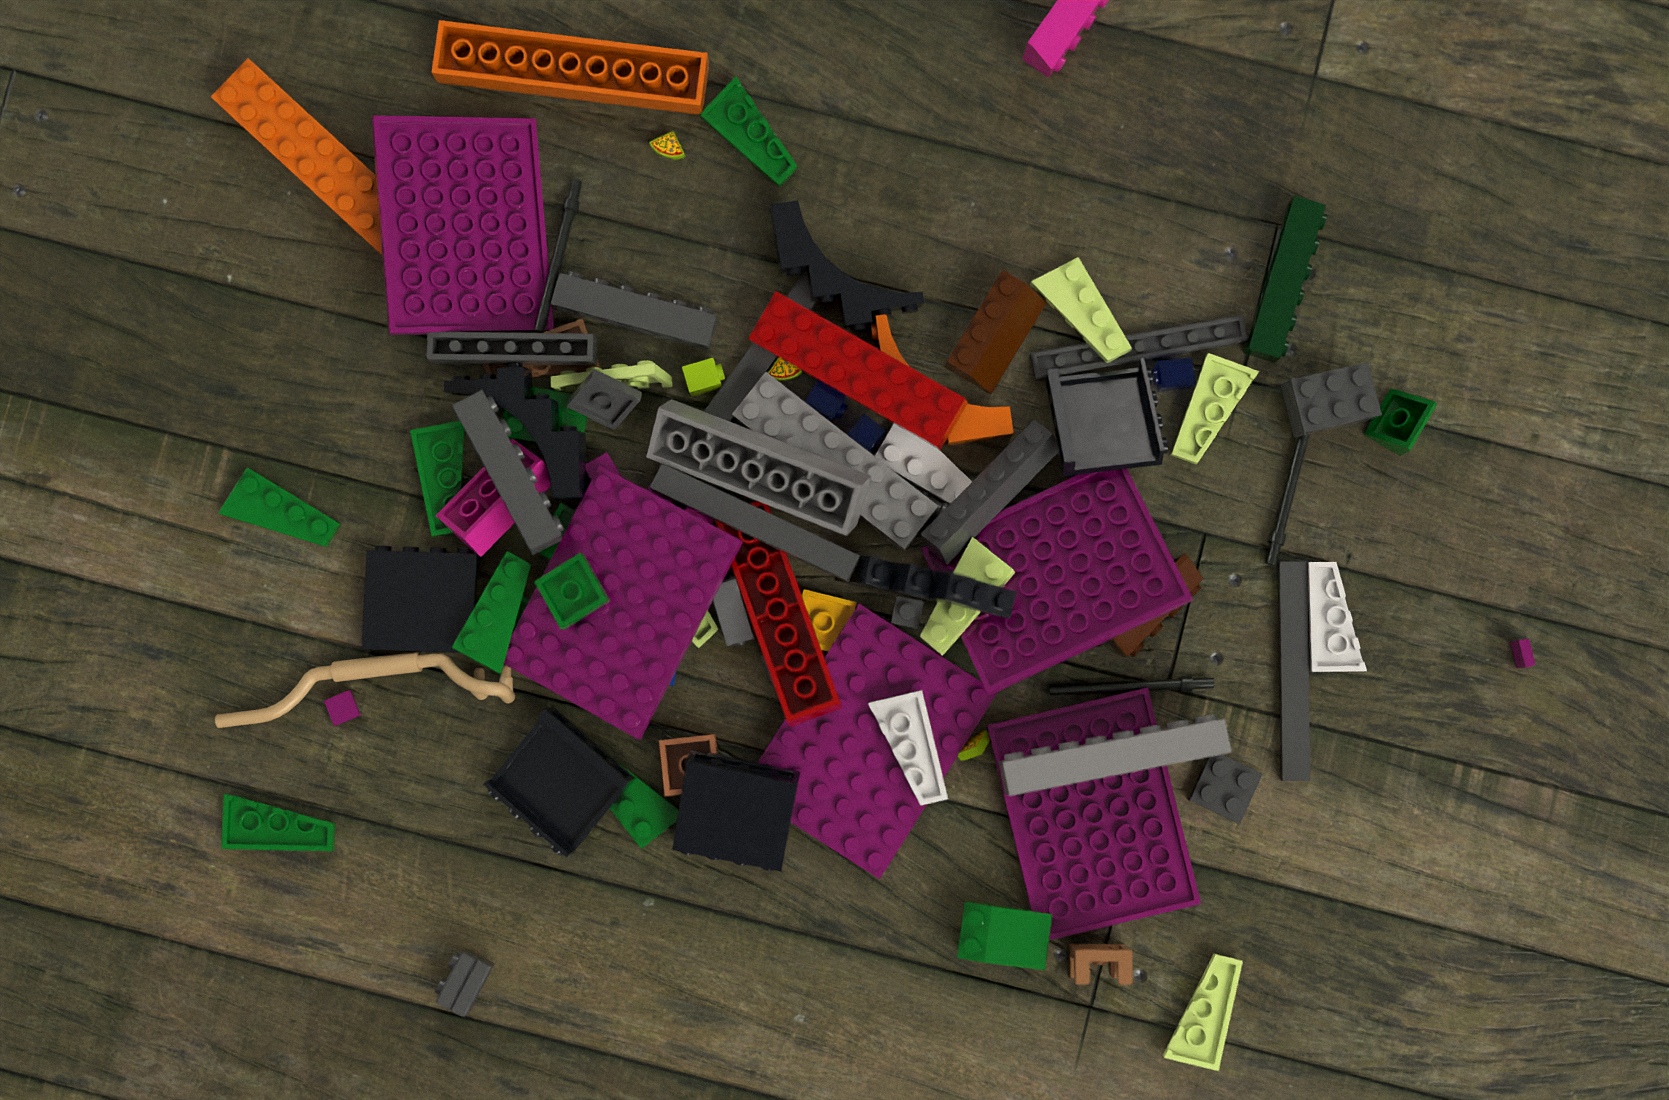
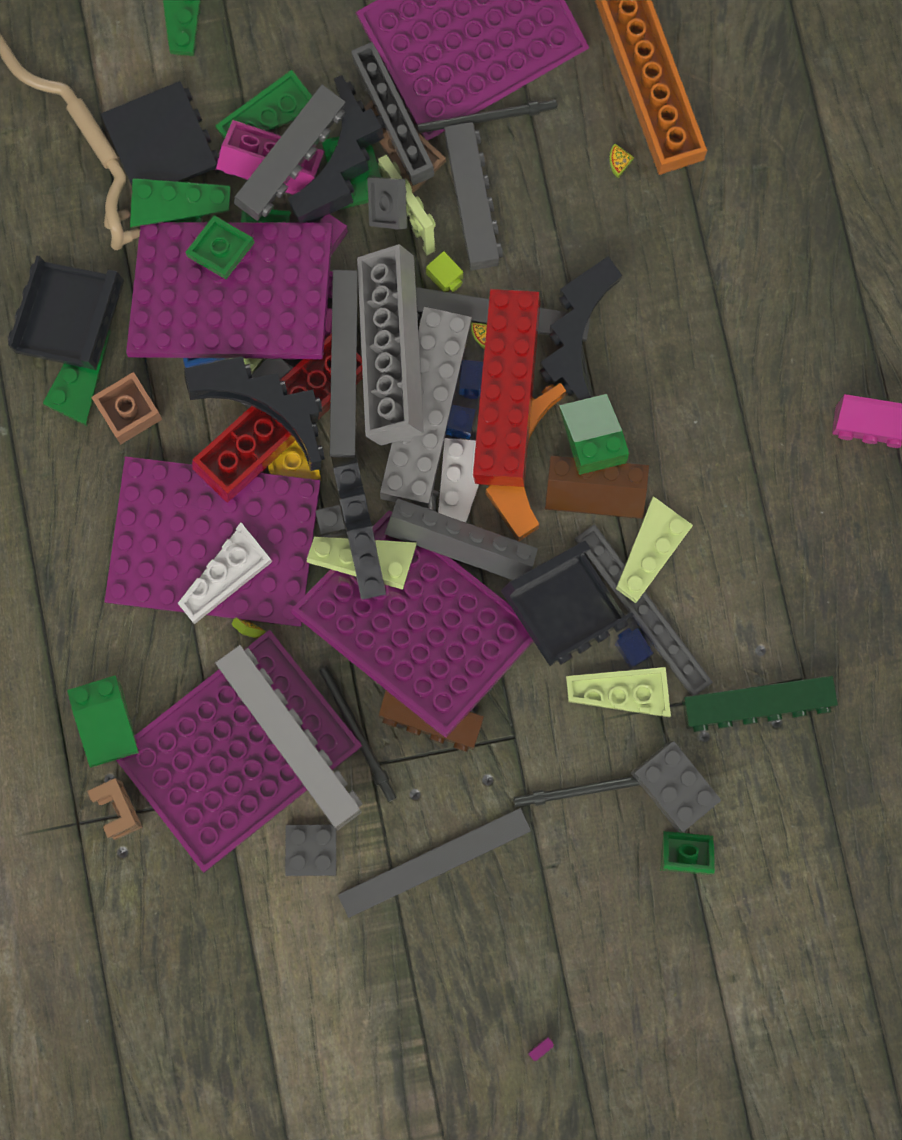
camera: 65 degrees right, 5 degrees down
magenta tile [324,690,361,726] -> none
black panel [672,750,801,871] -> none
green wing [700,76,798,188] -> none
yellowish green wing [1162,953,1243,1071] -> none
white wing [1307,562,1367,672] -> none
none -> black arch [184,356,324,471]
none -> green slope [559,394,629,475]

